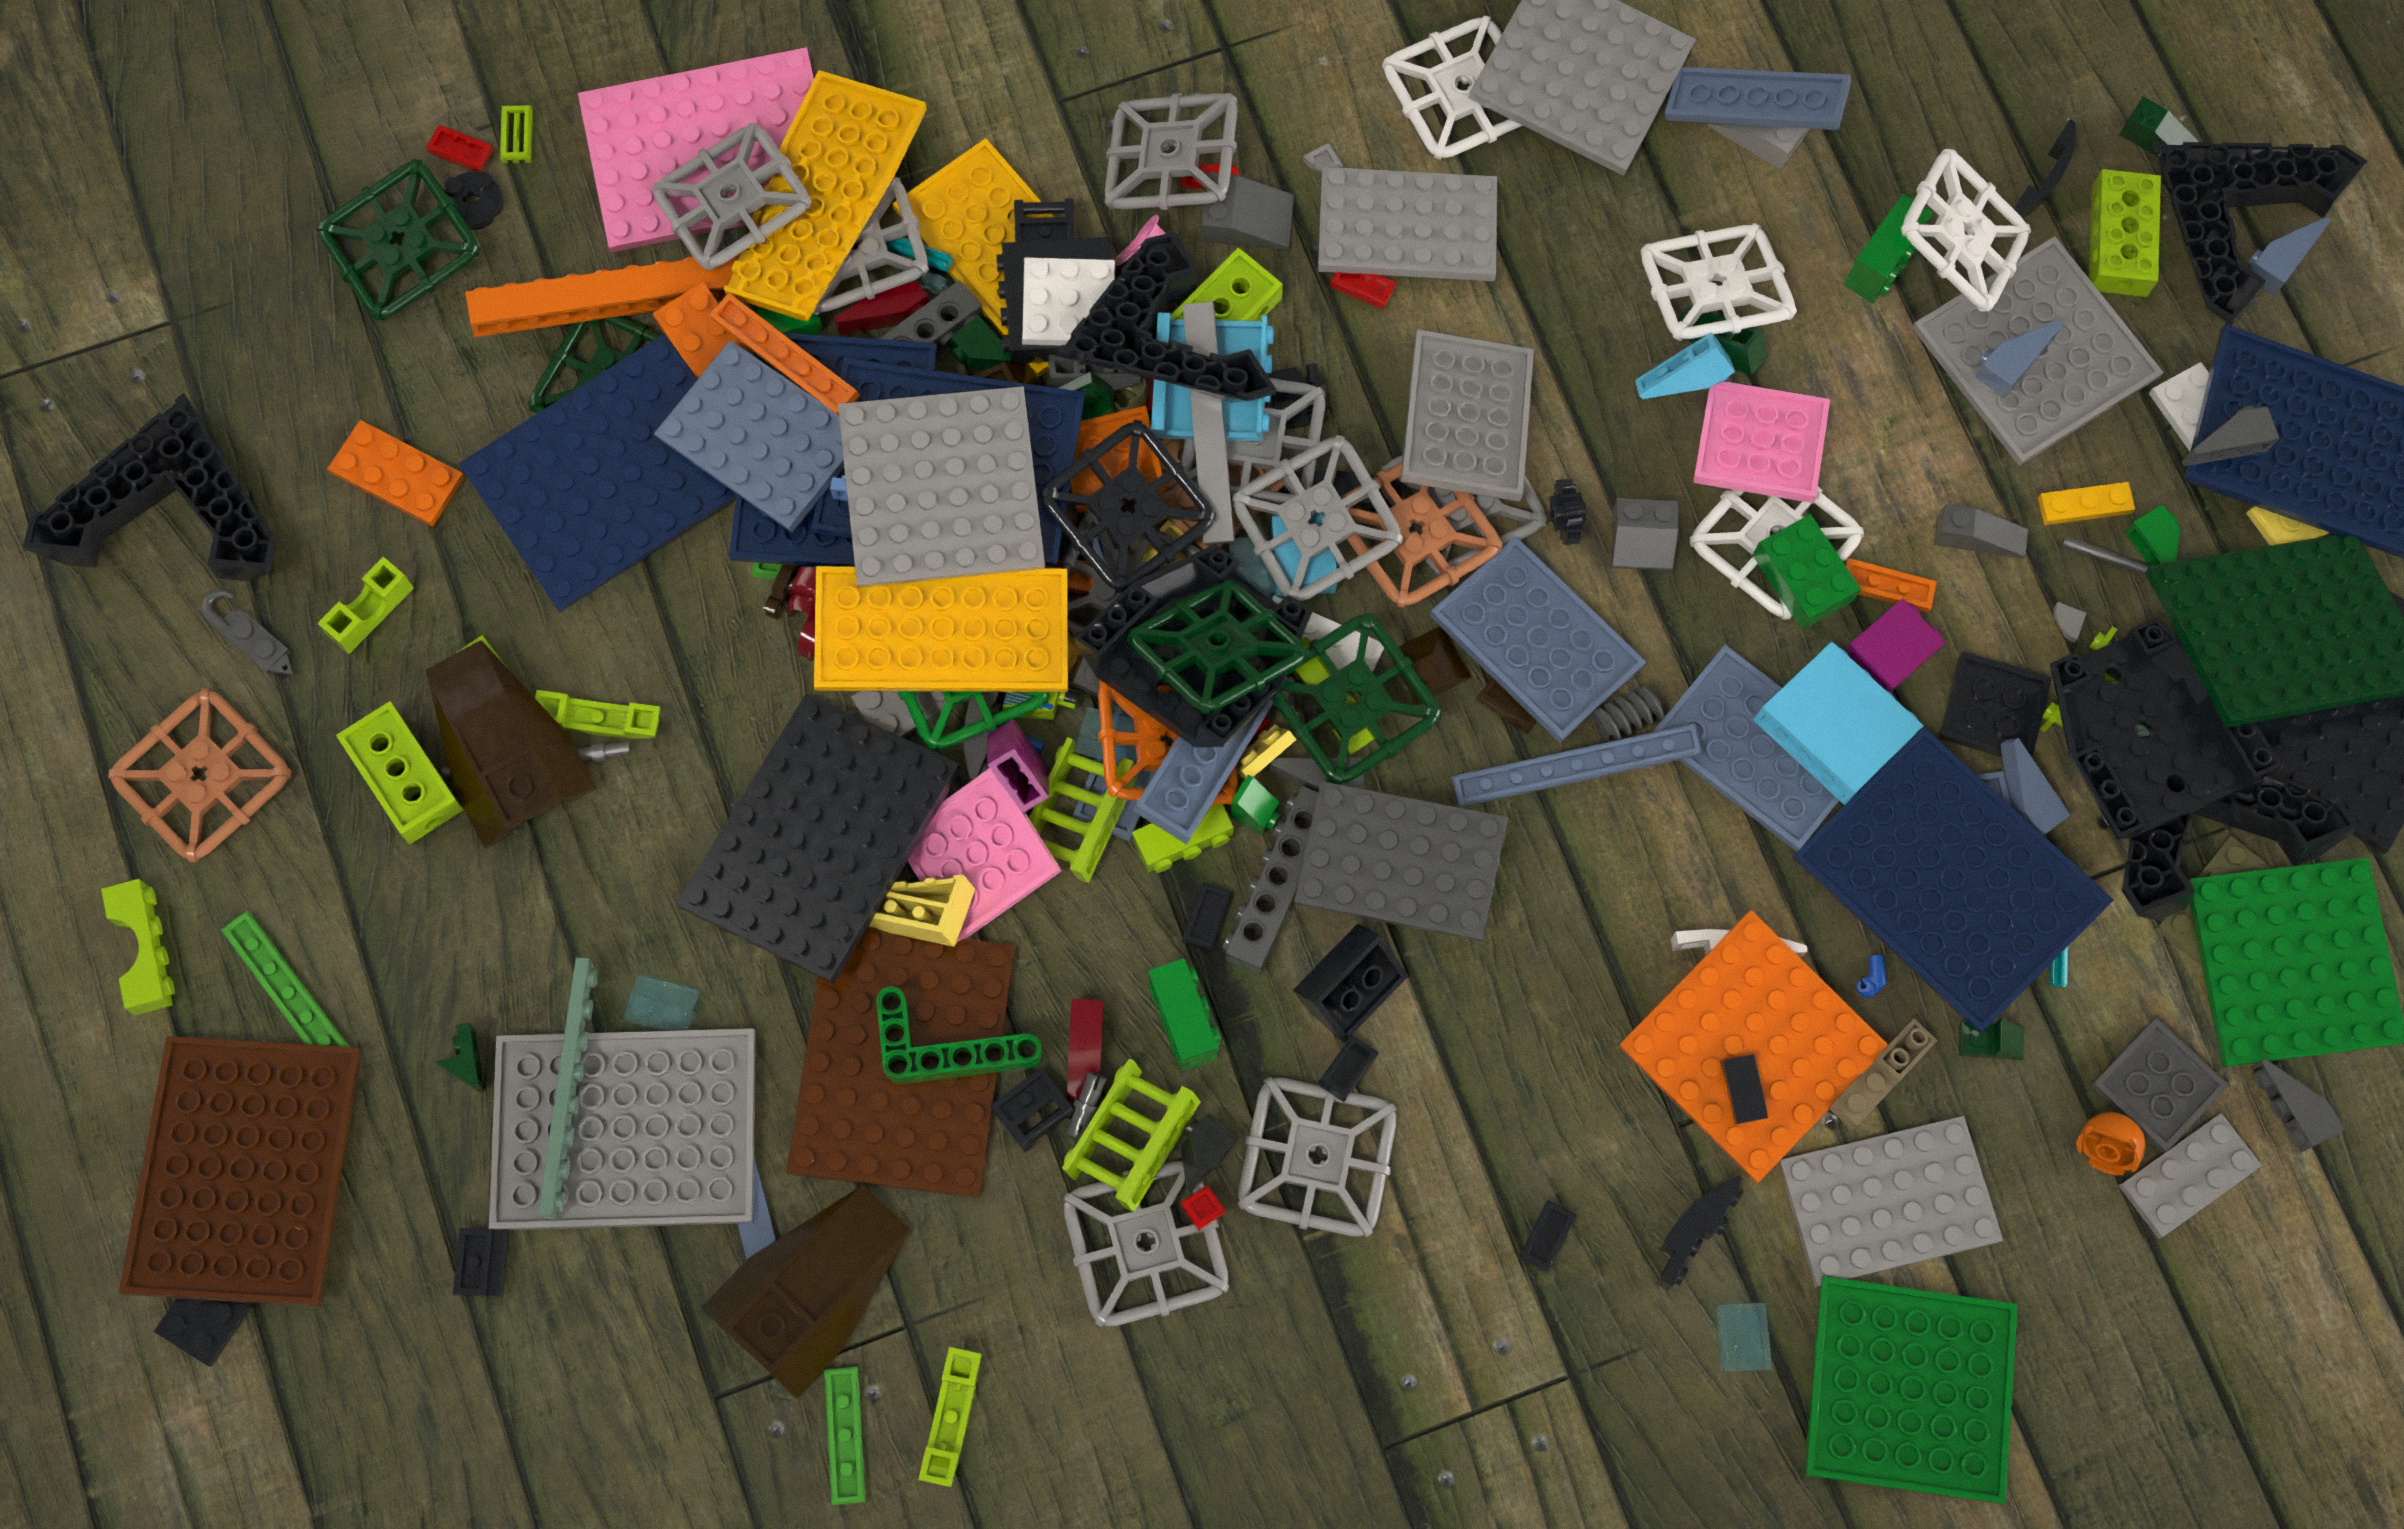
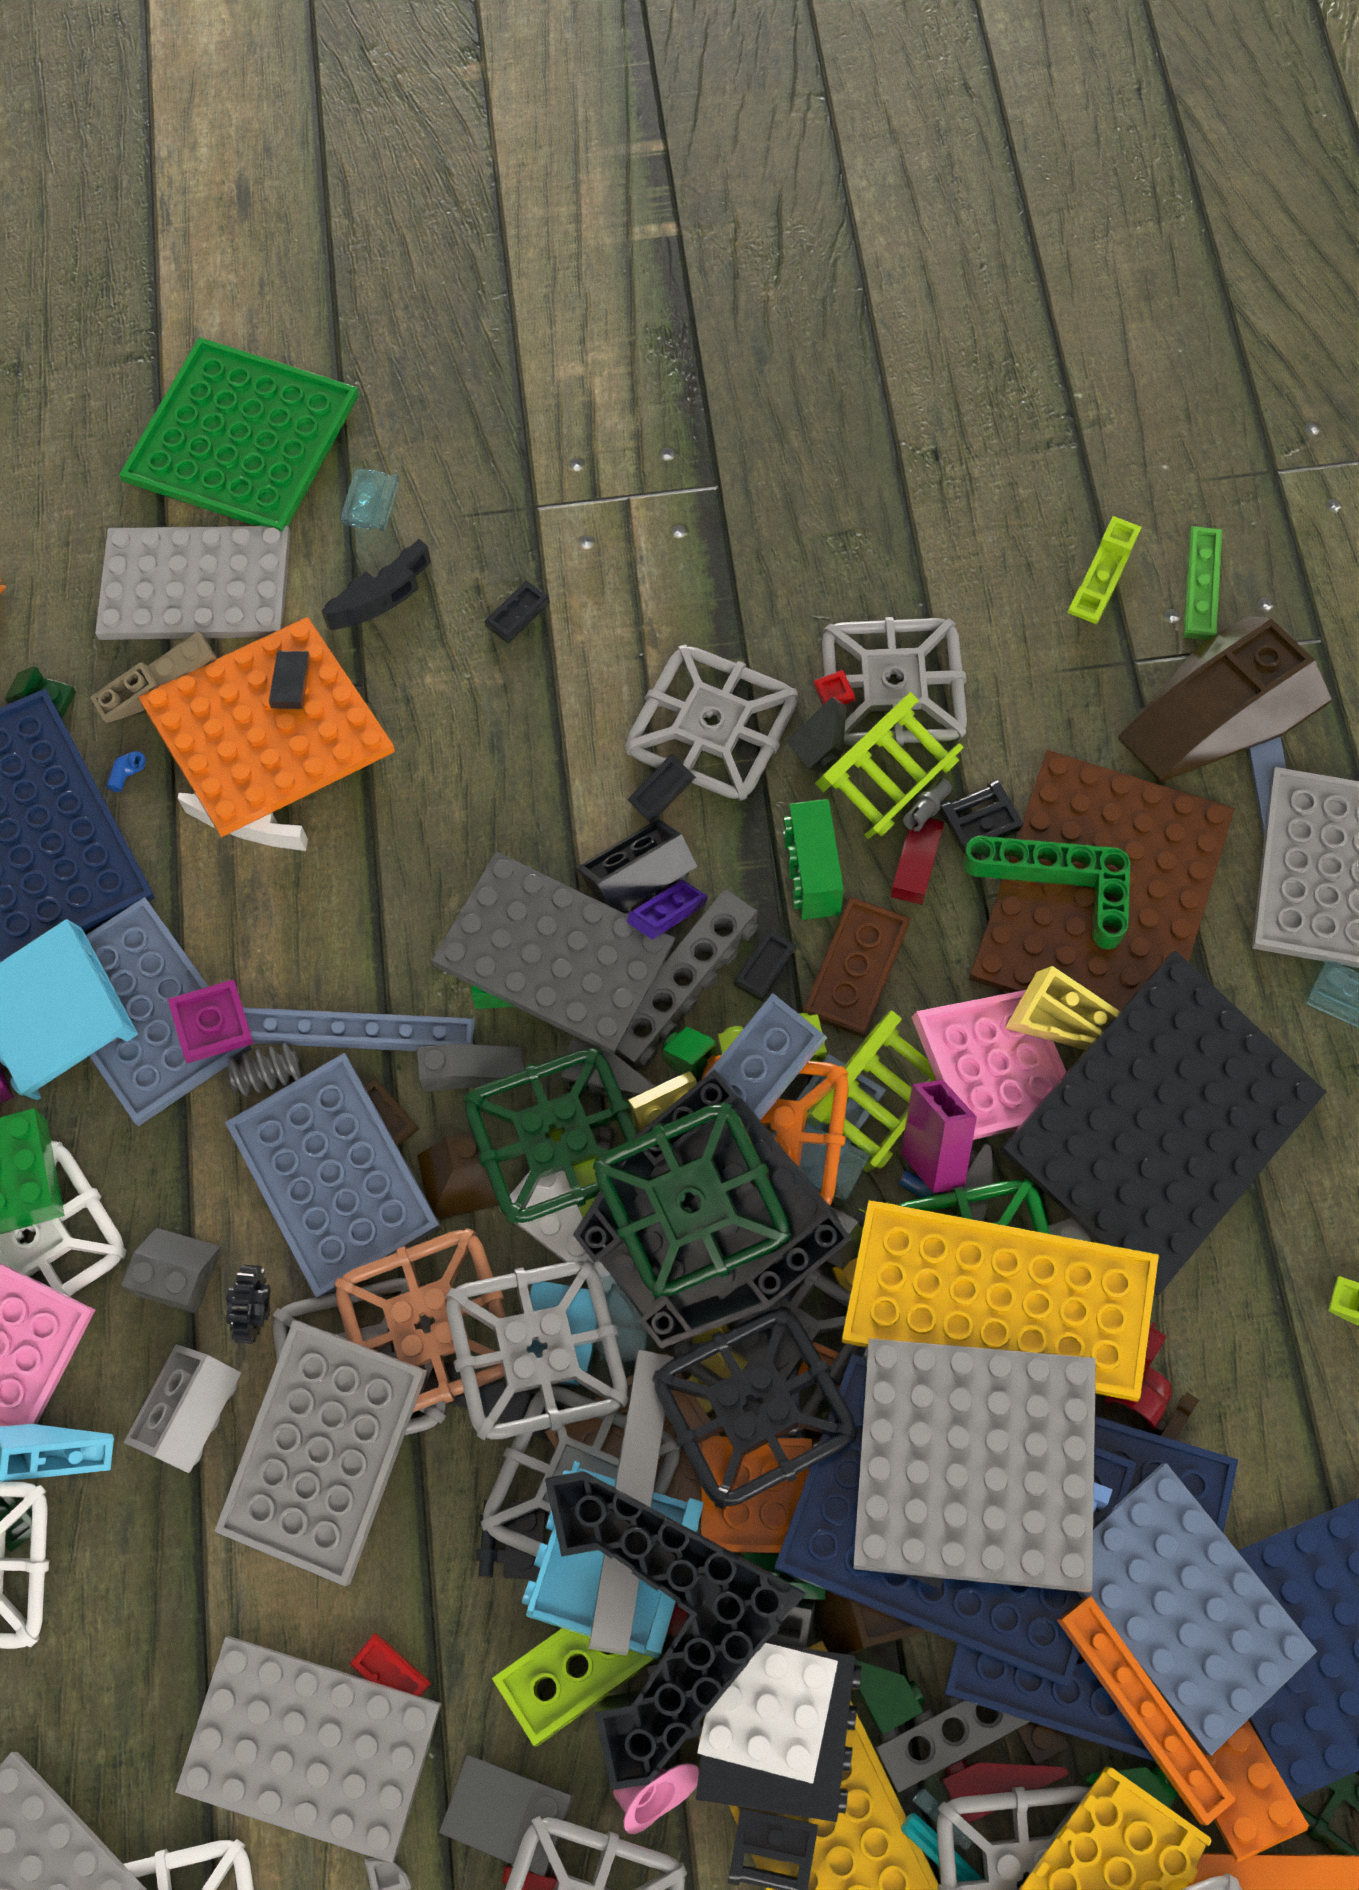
camera: 160 degrees left, 5 degrees down
none -> light grey slope [123,1344,241,1473]
none -> magenta plate [167,979,254,1064]
none -> dark grey slope [417,1044,524,1092]
none -> dark purple tile [626,880,708,940]
none -> reddish brown tile [802,896,911,1038]

